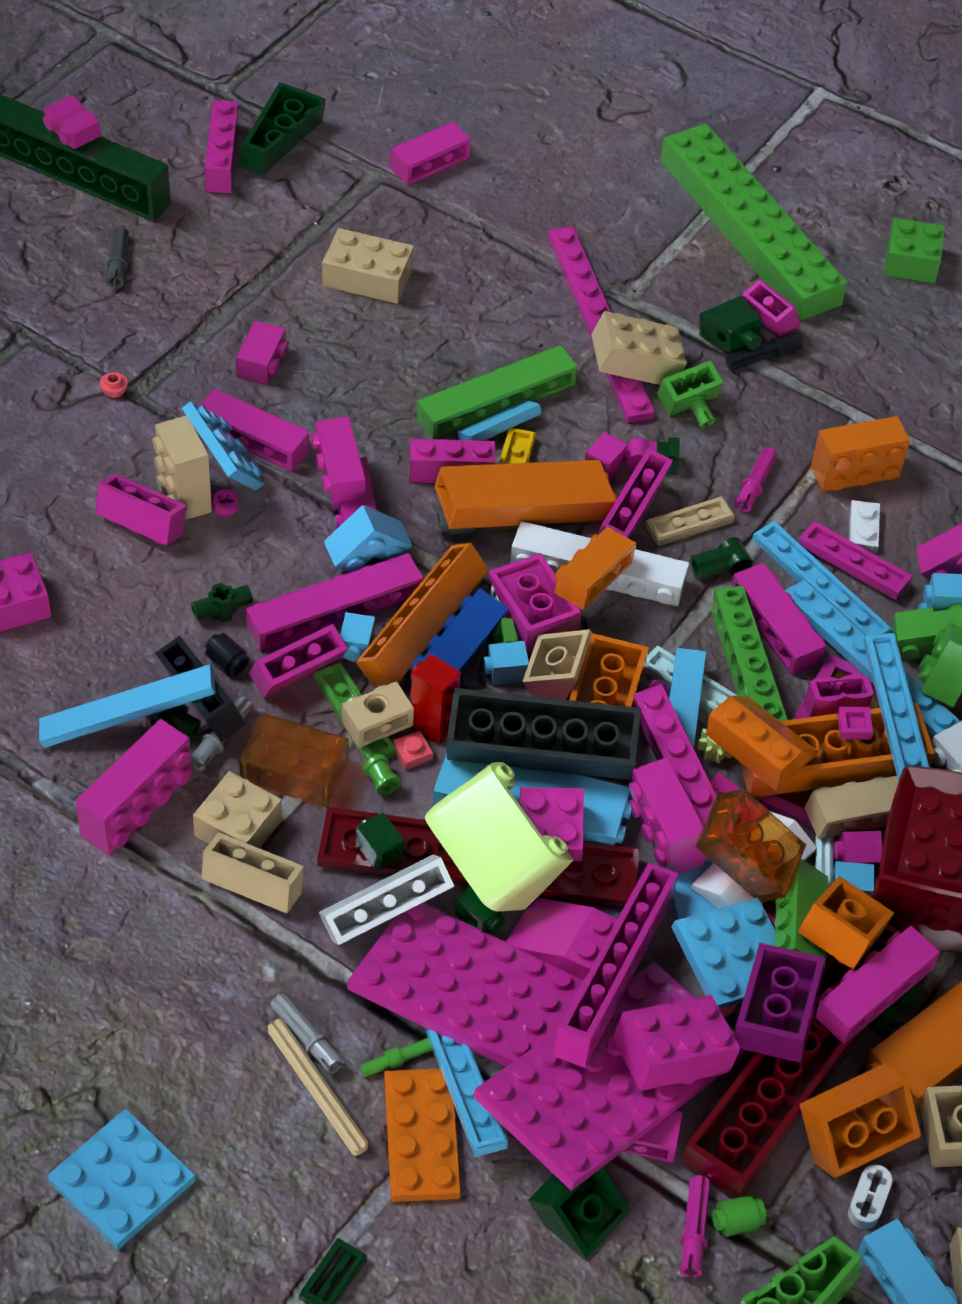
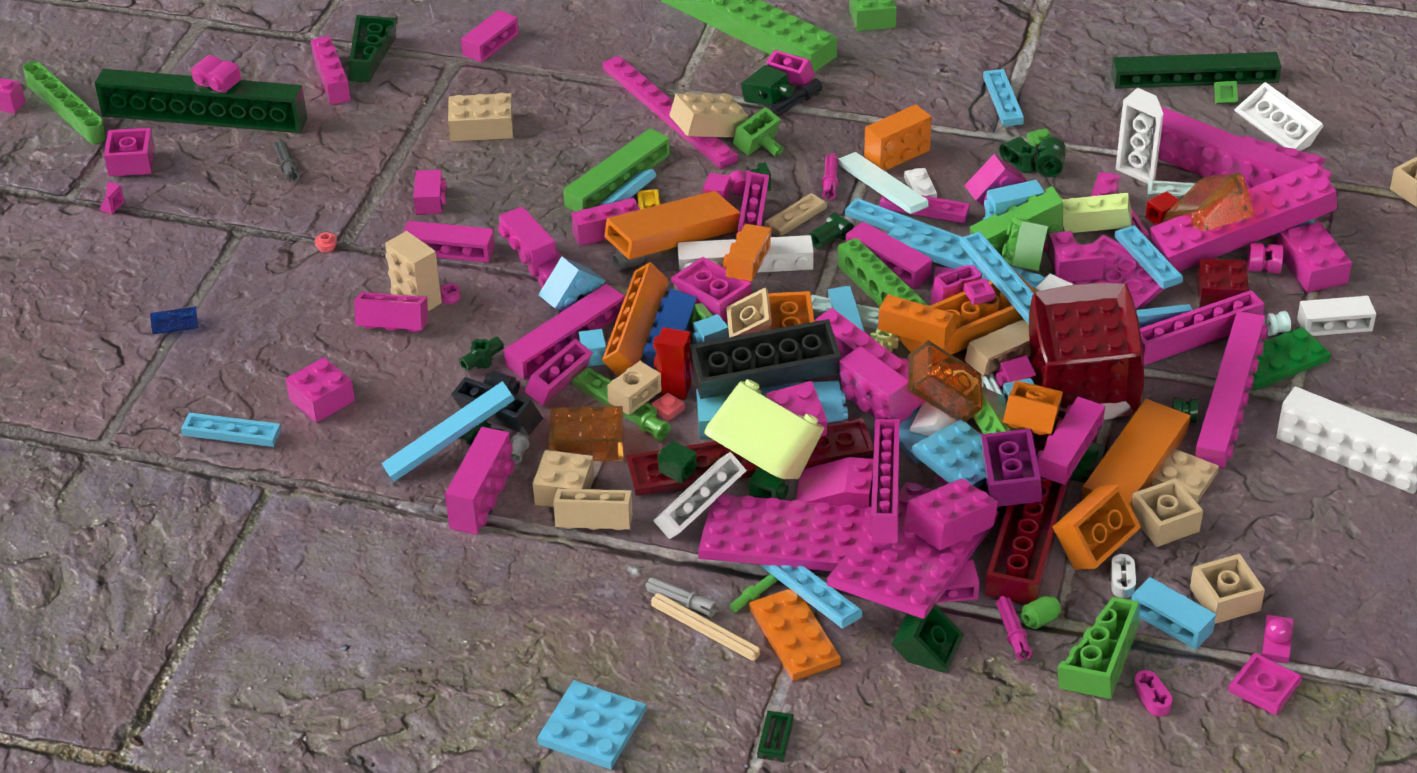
camera: 15 degrees left, 10 degrees down
medium azure plate [182,401,265,491] -> none
none -> light aqua tile [838,152,928,214]

